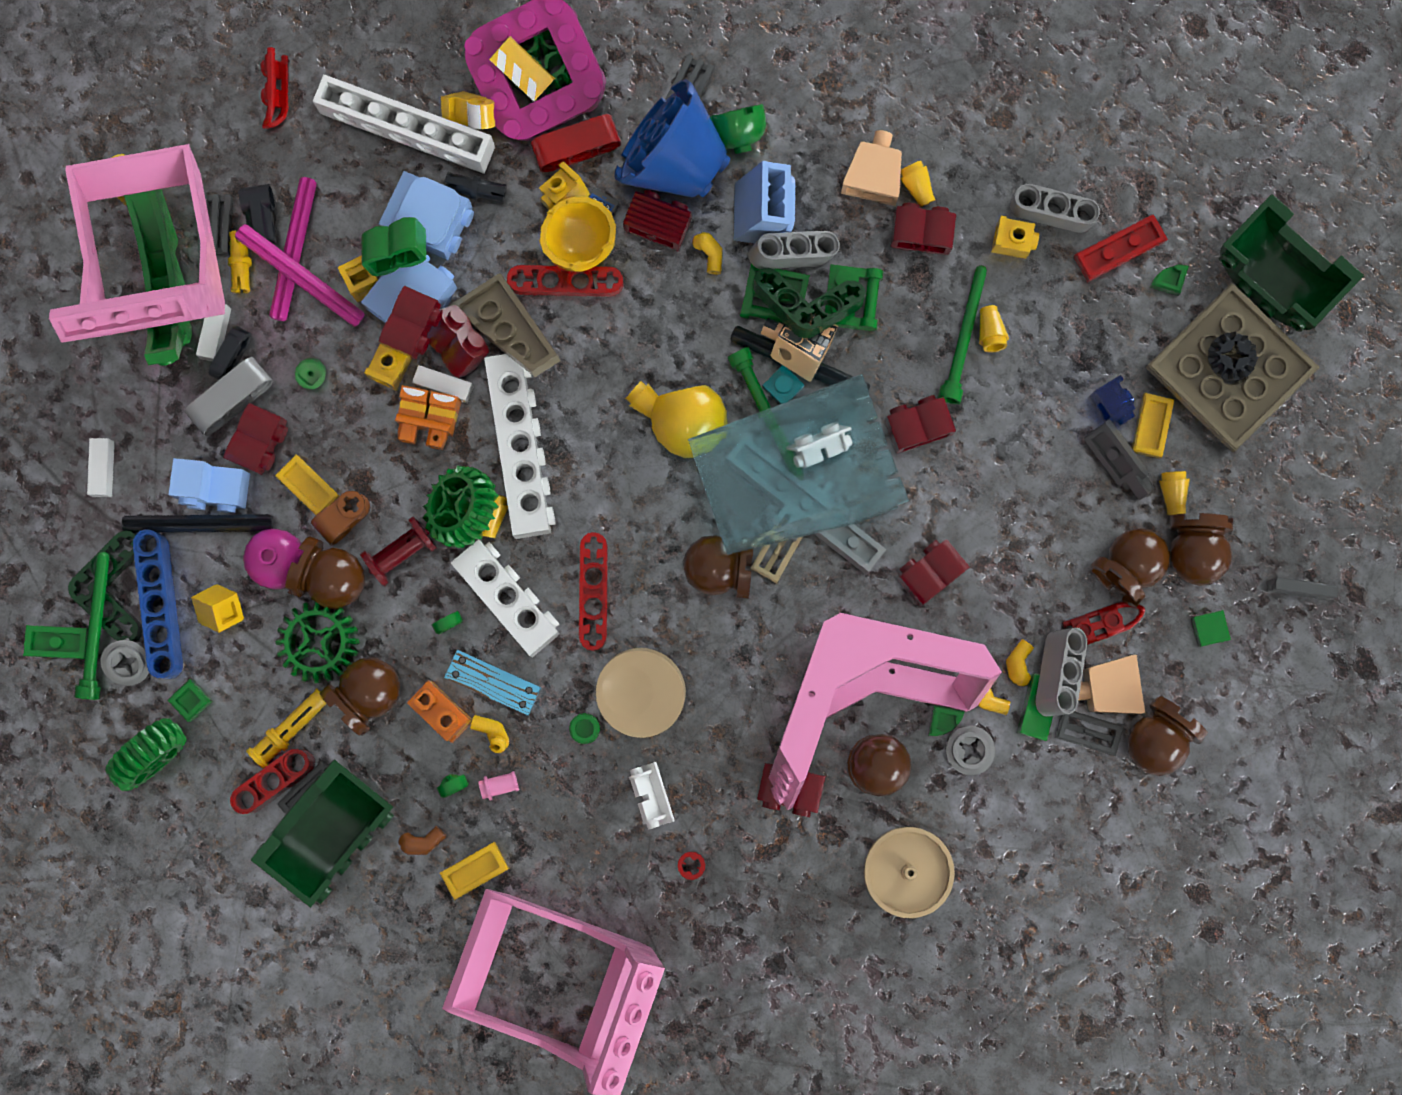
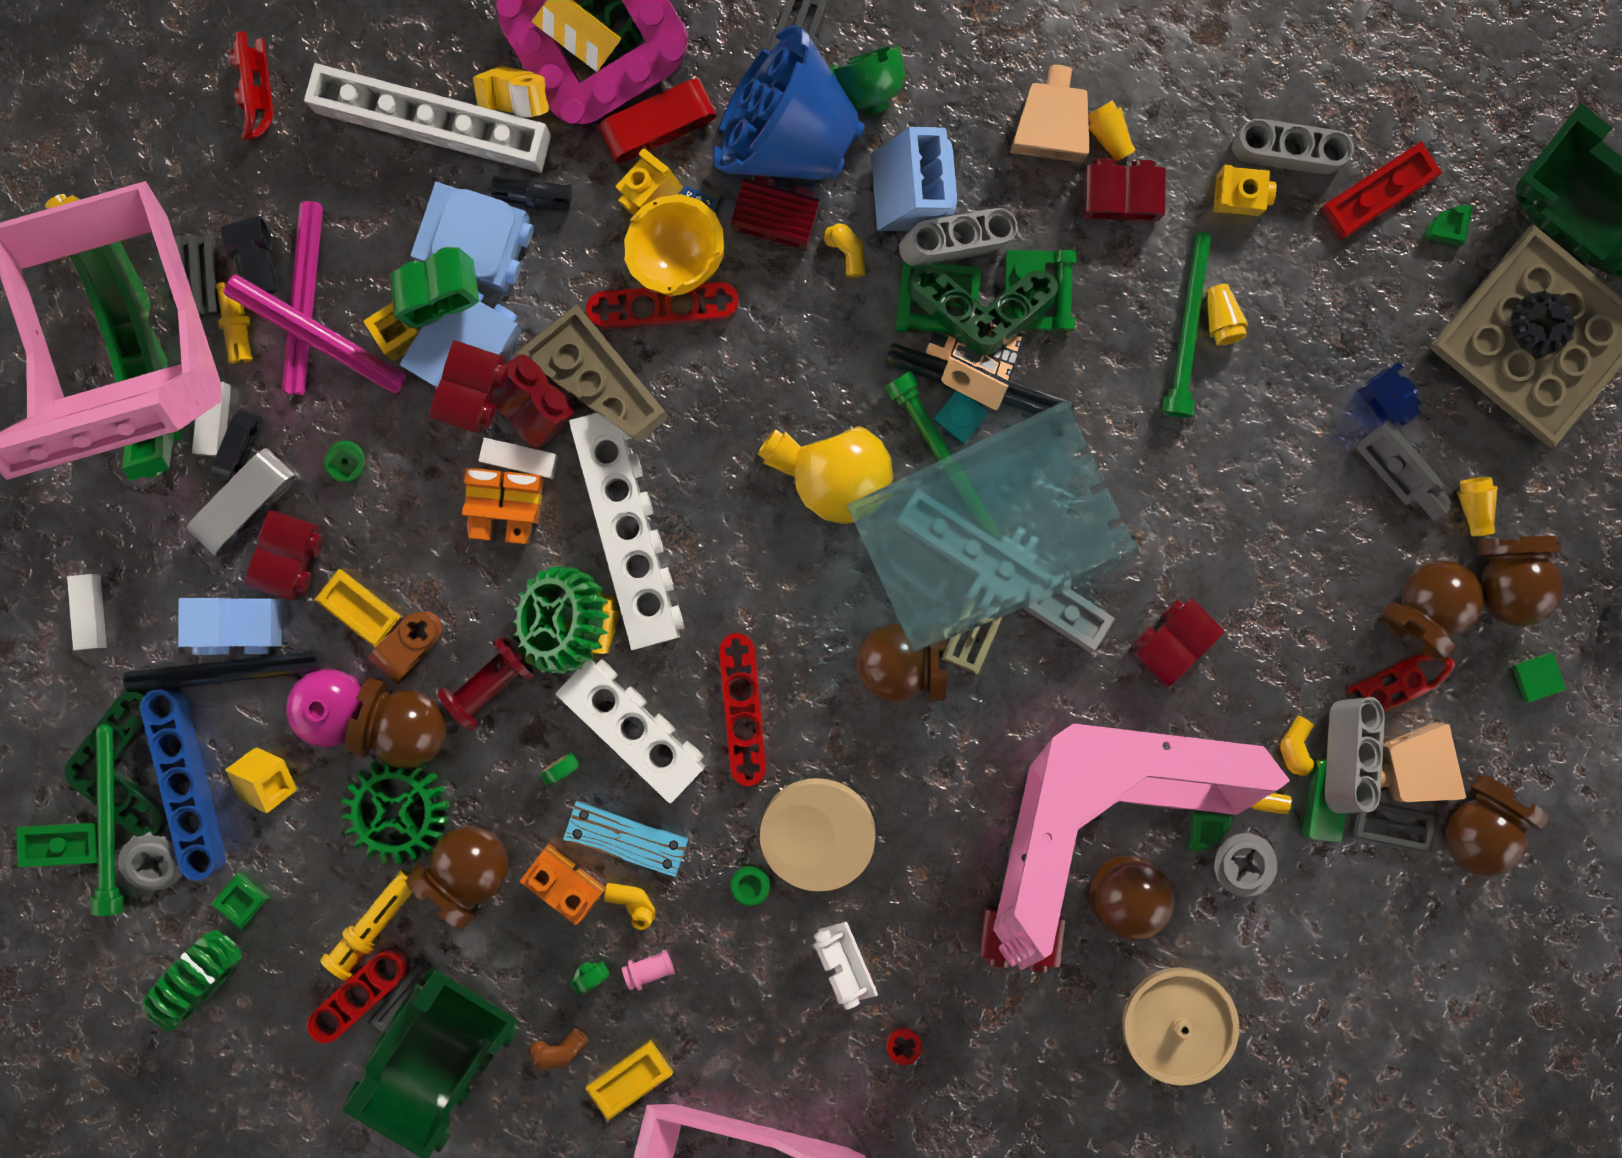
camera: 10 degrees left, 5 degrees up
yellow brick [364,343,412,391] -> none
white hinge [786,422,852,469] -> none
dark red brick [884,395,956,454] -> none
yellow tile [1131,393,1175,459] -> none

